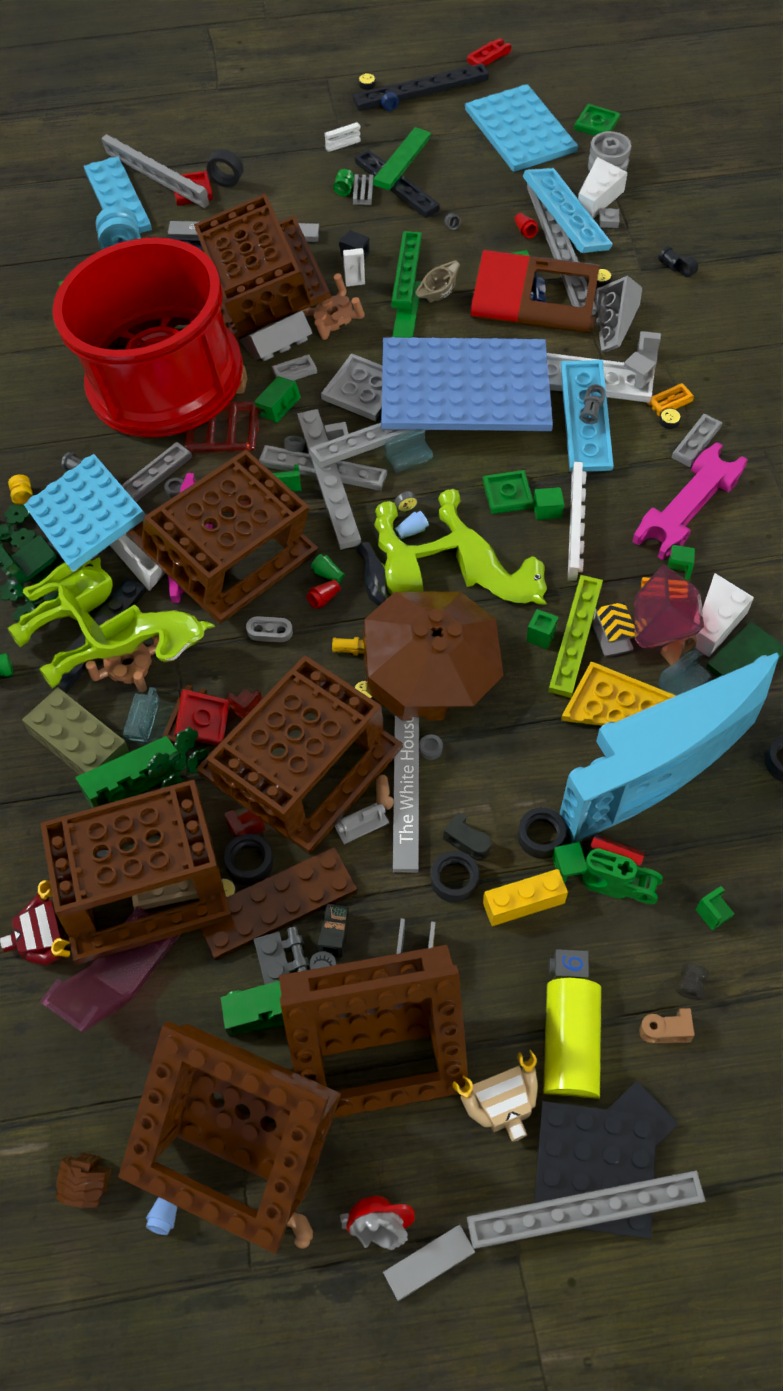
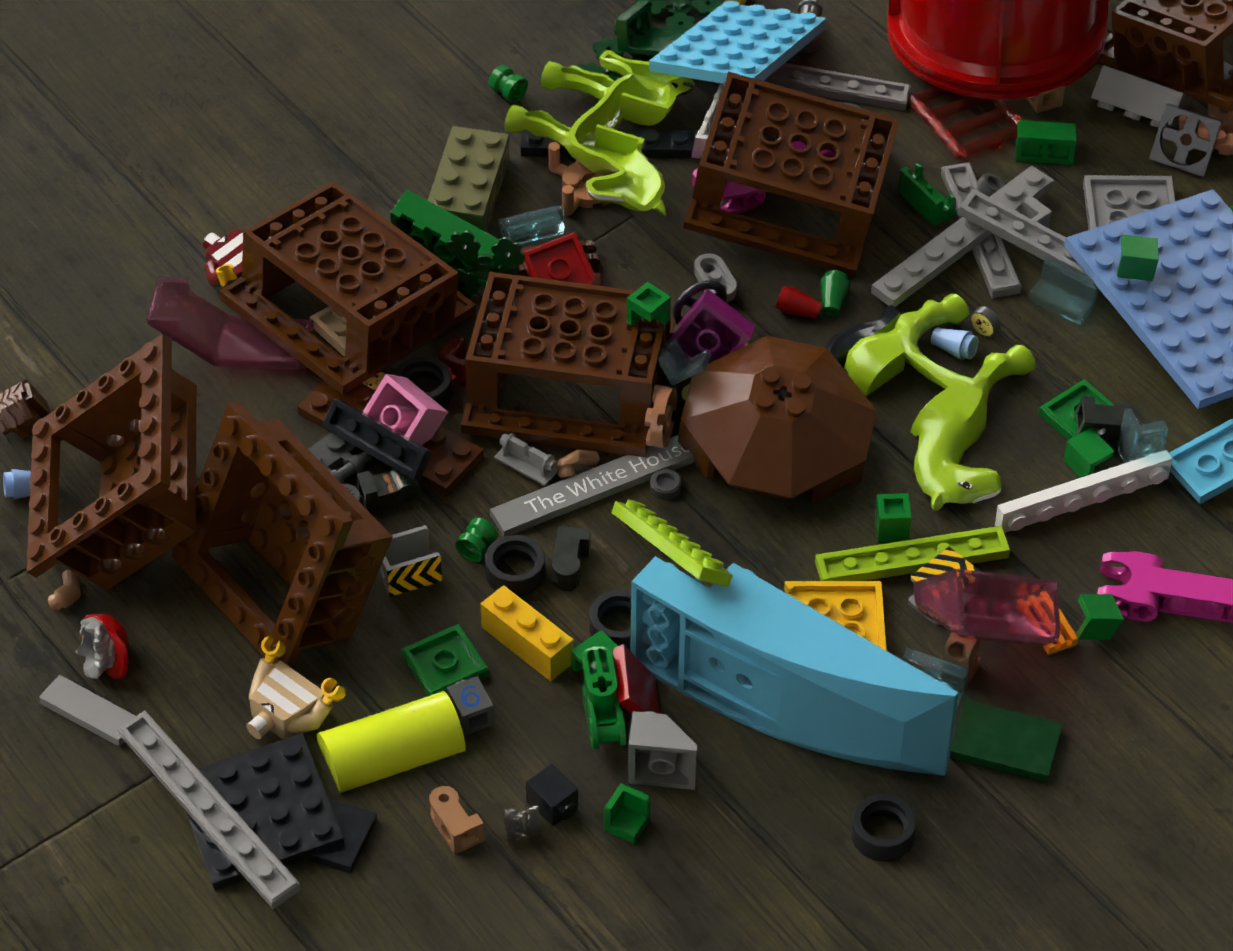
camera: 60 degrees right, 10 degrees down
light grey tile [272,355,317,381] -> none
white wedge [694,573,754,657] -> none
none -> black plate [322,398,433,481]
none -> bright pink slope [363,374,448,445]
none -> green tile [401,624,490,696]
none -> green wheel [455,517,498,562]
none -> black brick [526,764,578,827]
none -> lime plate [611,499,733,588]
none -> green panel [626,282,671,326]
none -> light grey slope [628,711,697,790]
none -> nougat plate [645,384,677,448]
none -> clear light blue panel [658,339,712,386]
none -> magenta piece [665,280,755,369]
none -> pearl dark grey leg [1076,396,1139,440]
none -> green panel [1117,235,1159,281]
none -> clear light blue panel [1118,408,1168,463]
none -> black piece [1149,103,1223,177]

